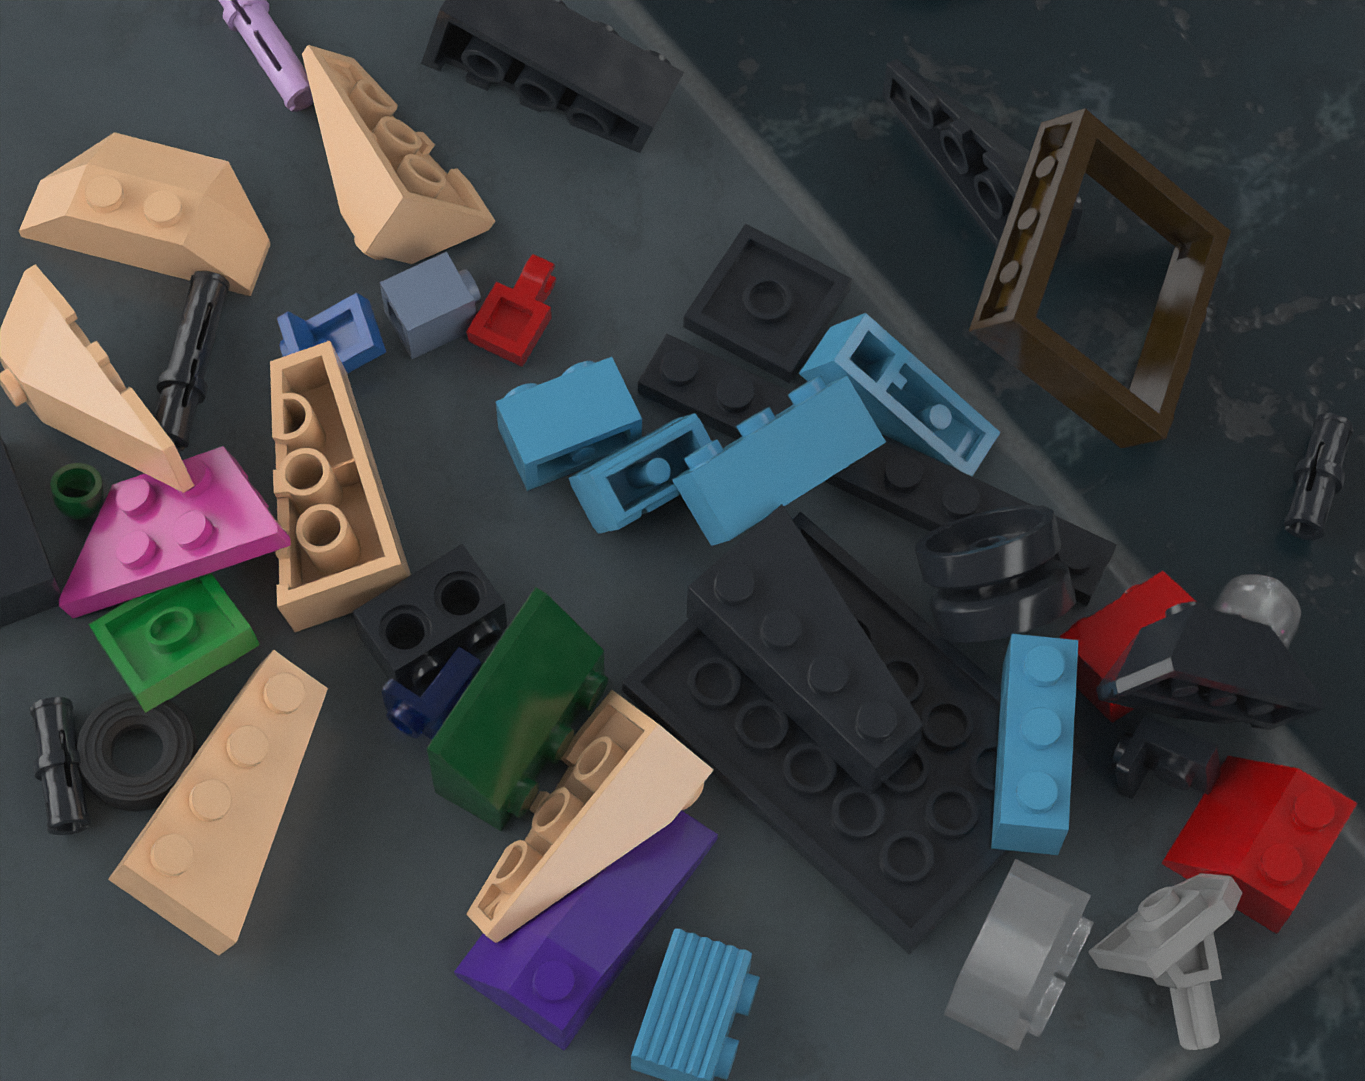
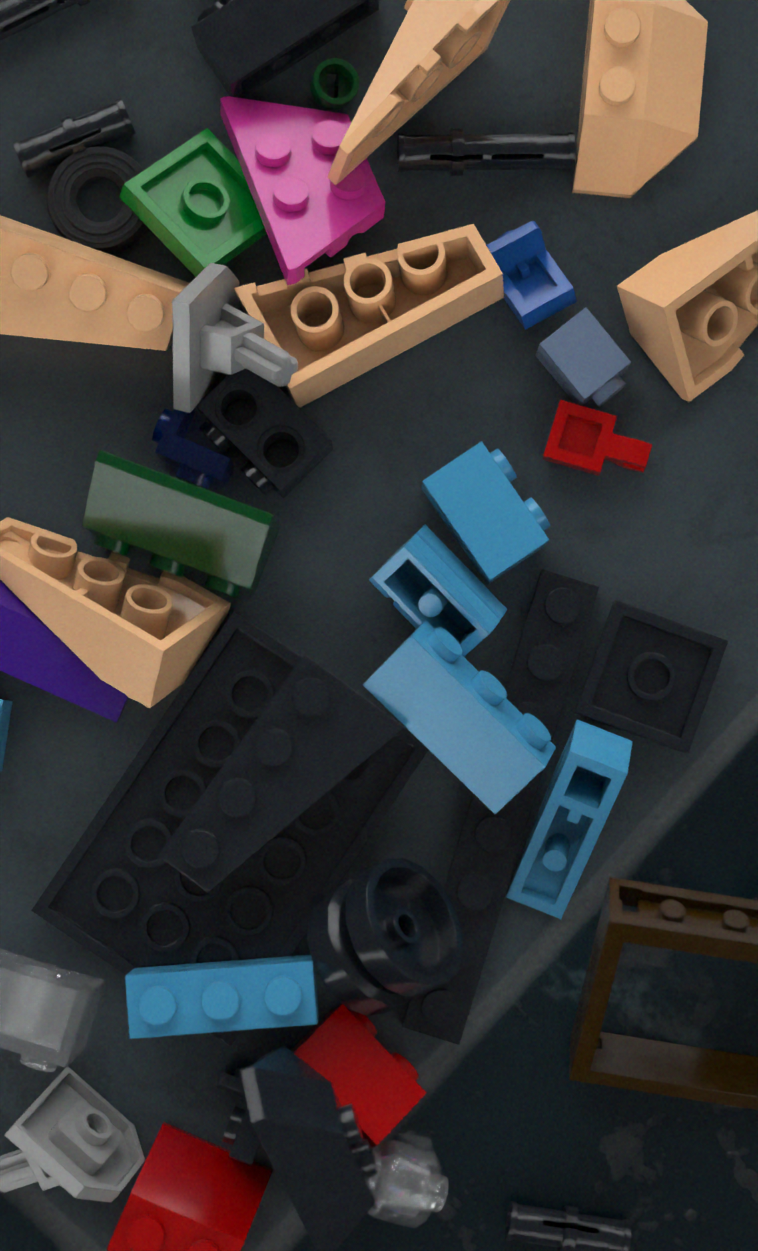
camera: 85 degrees right, 20 degrees up
none -> light grey piece [172,263,298,413]

